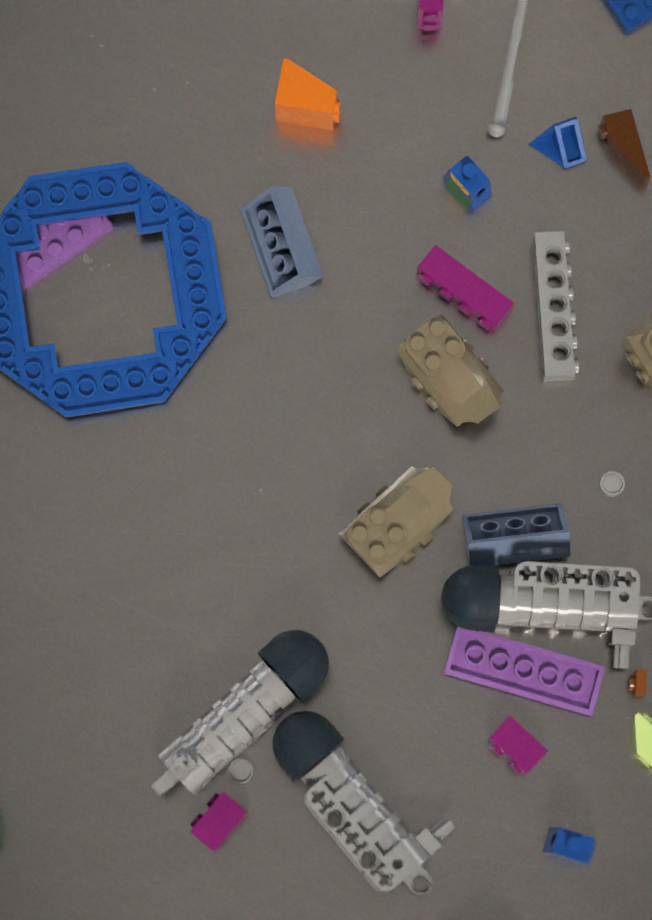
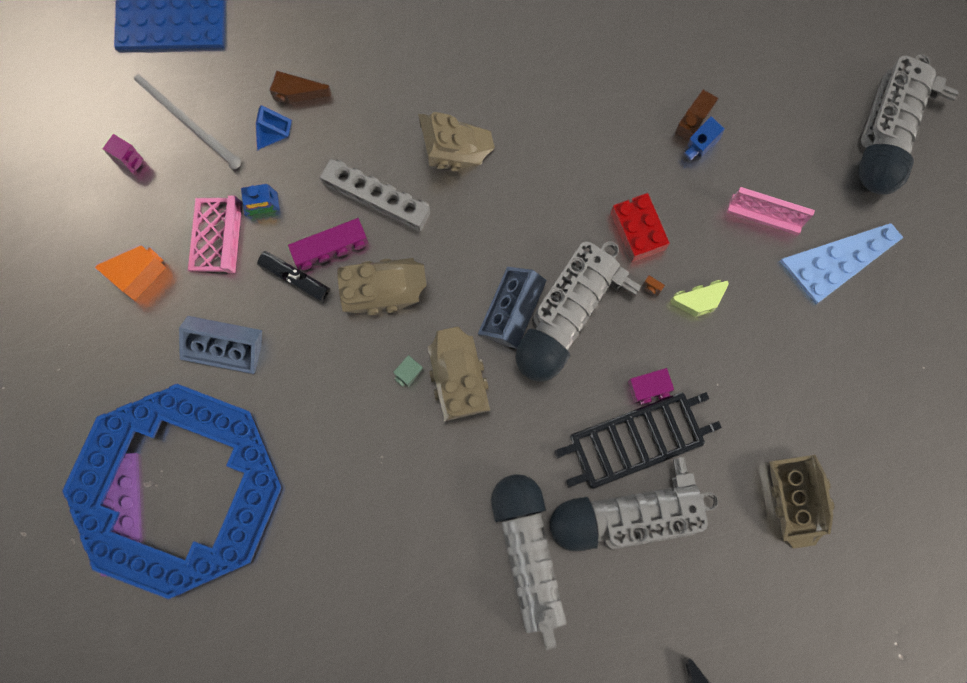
camera: 65 degrees left, 0 degrees up
magenta brick [190,792,248,852] -> none
light grey piece [228,758,254,784] -> none
medium lavender plate [444,626,605,717] -> none
blue torso [543,827,597,867] -> none
light grey piece [599,471,625,497] -> none
none -> bright pink fence [188,196,242,273]
none -> black piece [257,251,330,303]
none -> sand green brick [393,355,424,388]
none -> black bar [554,392,722,489]

